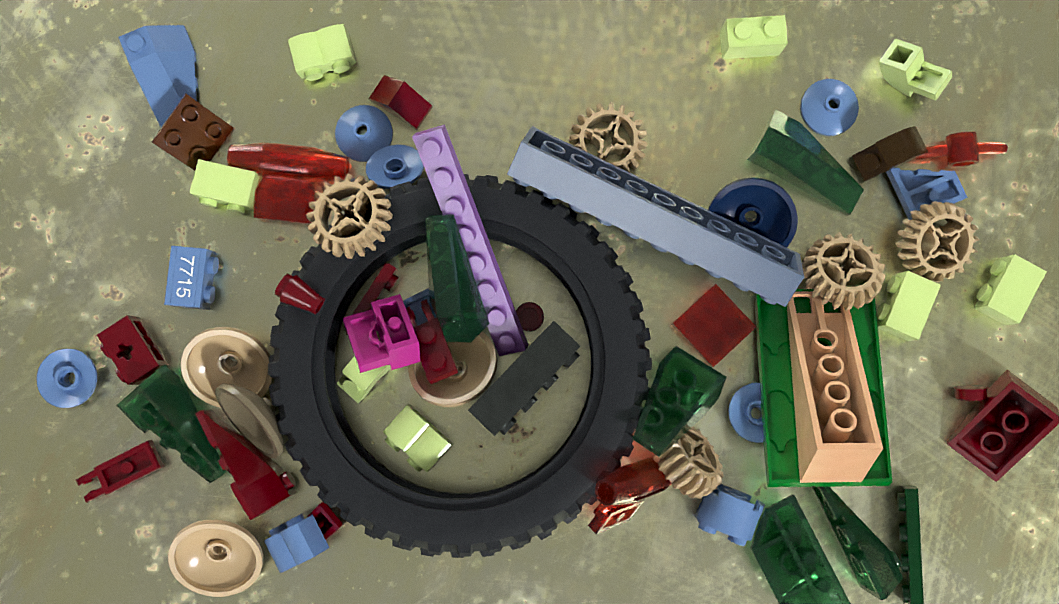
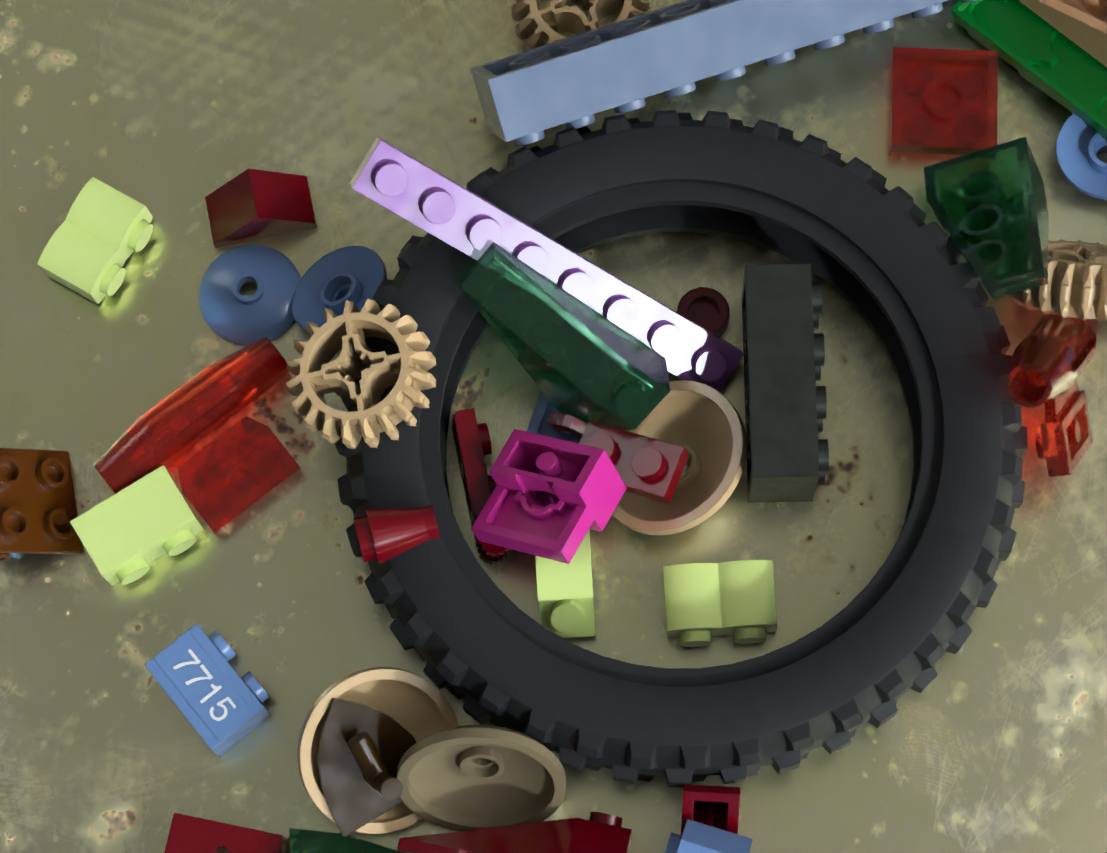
camera: 40 degrees left, 10 degrees down
none -> dark brown shield [317,698,417,837]

